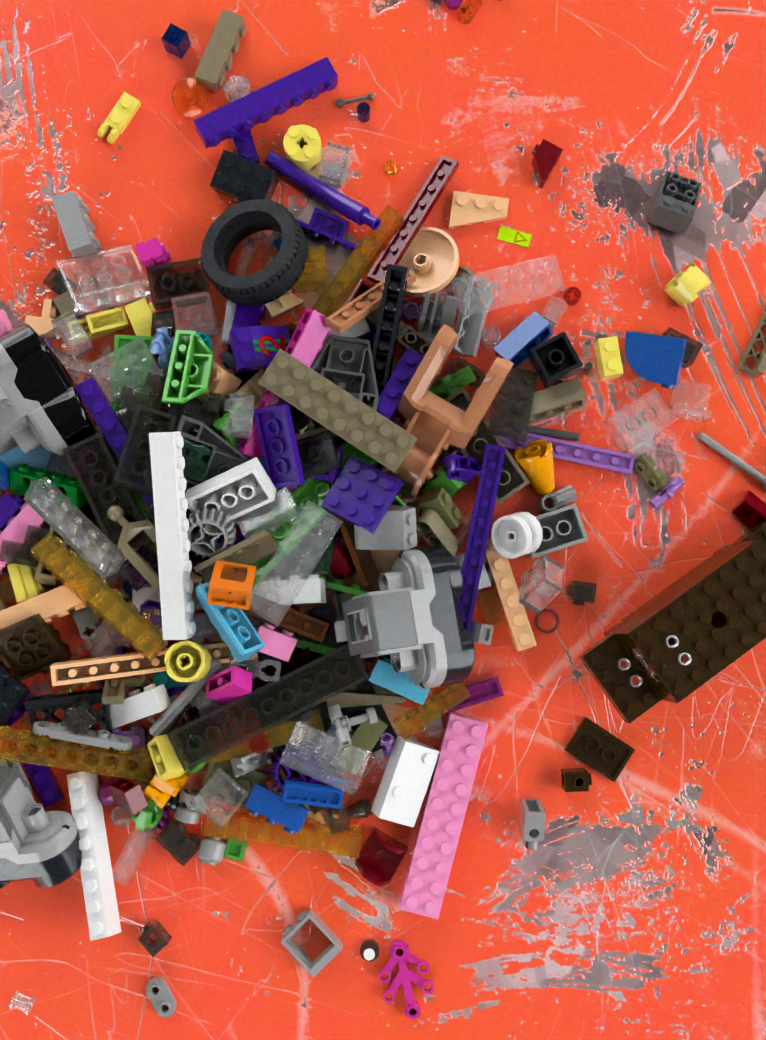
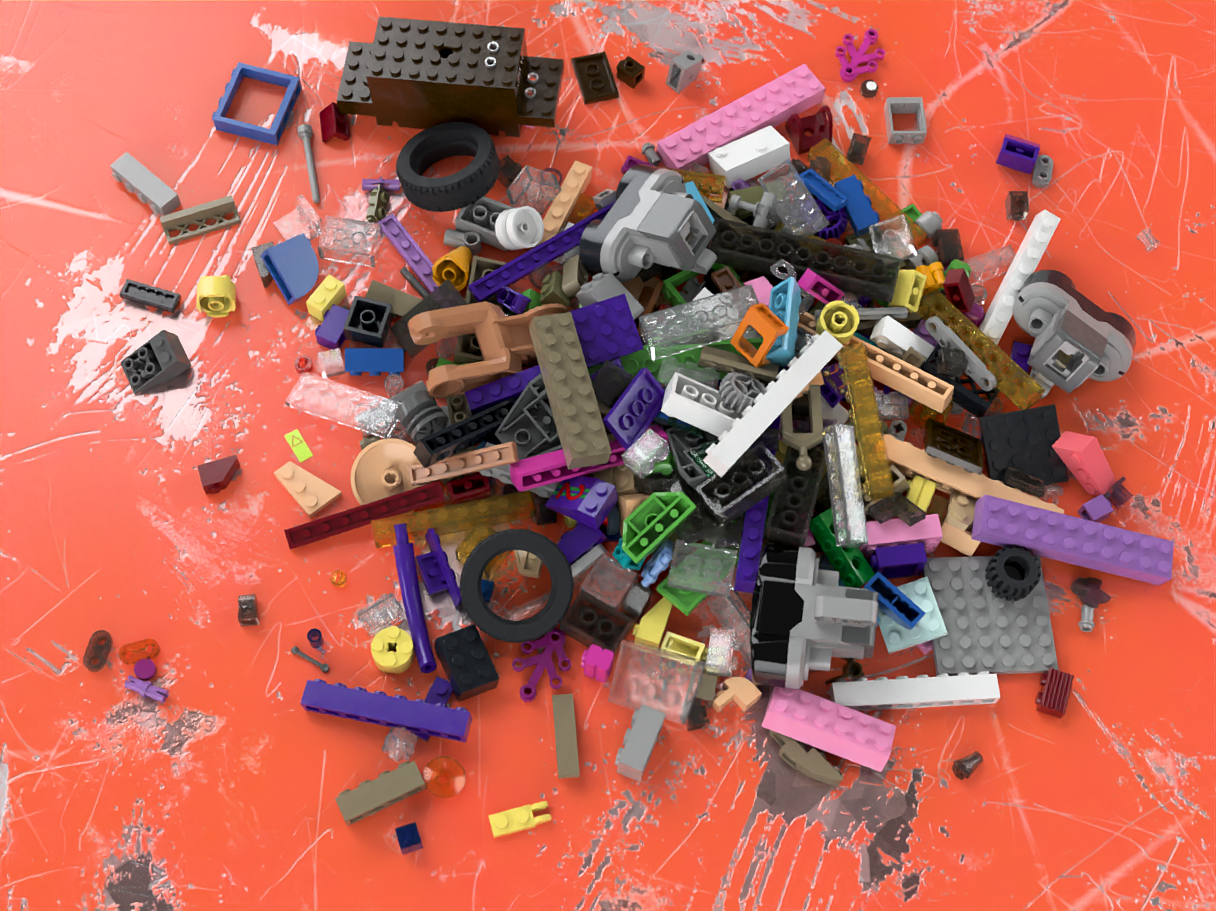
camera: 140 degrees left, 20 degrees down
none -> plate [119,279,181,313]
none -> clear smoke leg [238,594,260,627]
none -> dark purple brick [315,304,349,352]
none -> black tyre [396,122,500,212]
none -> magenta plant [512,628,571,702]
none -> dark tan slope [552,694,580,779]
none -> light grey pin [641,143,661,166]
none -> clear smoke brick [846,133,871,165]
none -> dark purple slope [995,134,1040,174]

